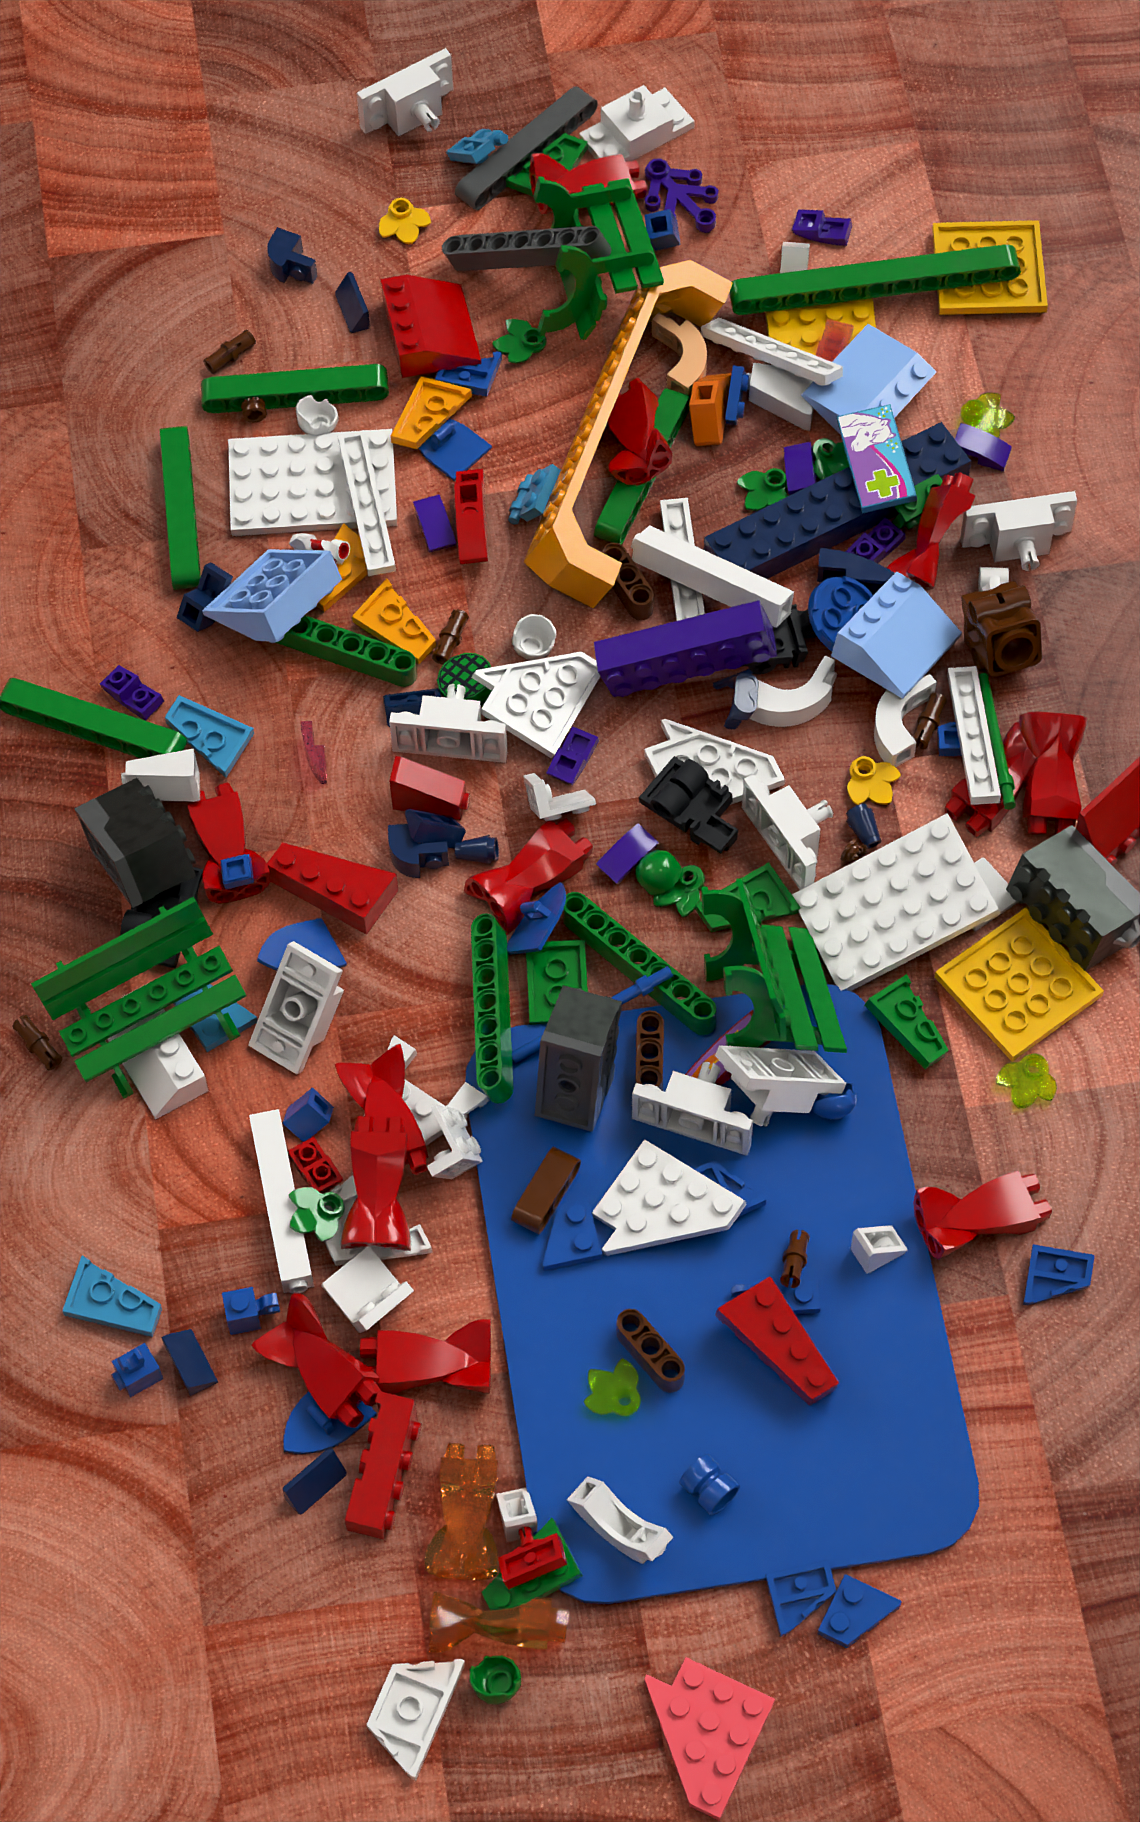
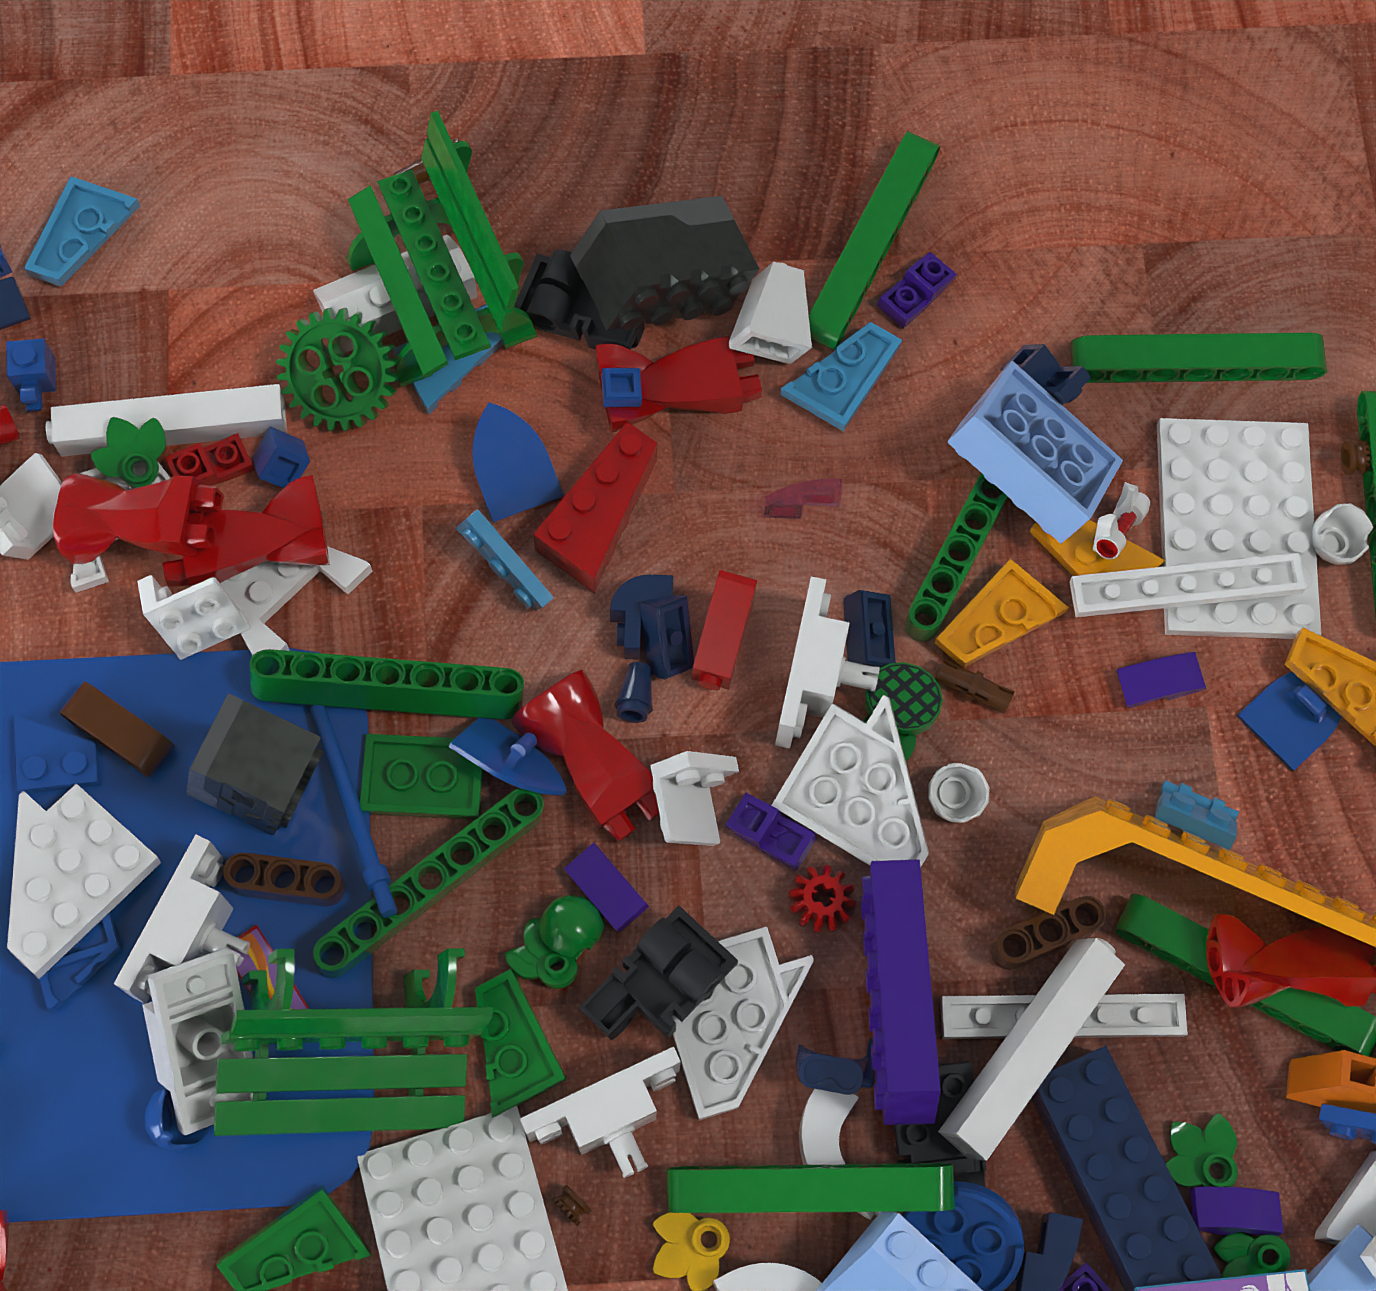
camera: 90 degrees right, 10 degrees up
white brick [248,941,344,1074] -> none
red slope [454,469,488,565] -> none
dark blue cone [846,804,881,849] -> none
none -> green gear [276,307,400,431]
none -> dark azure wing [455,509,554,611]
none -> green beam [667,1163,955,1213]
none -> red gear [788,865,856,934]

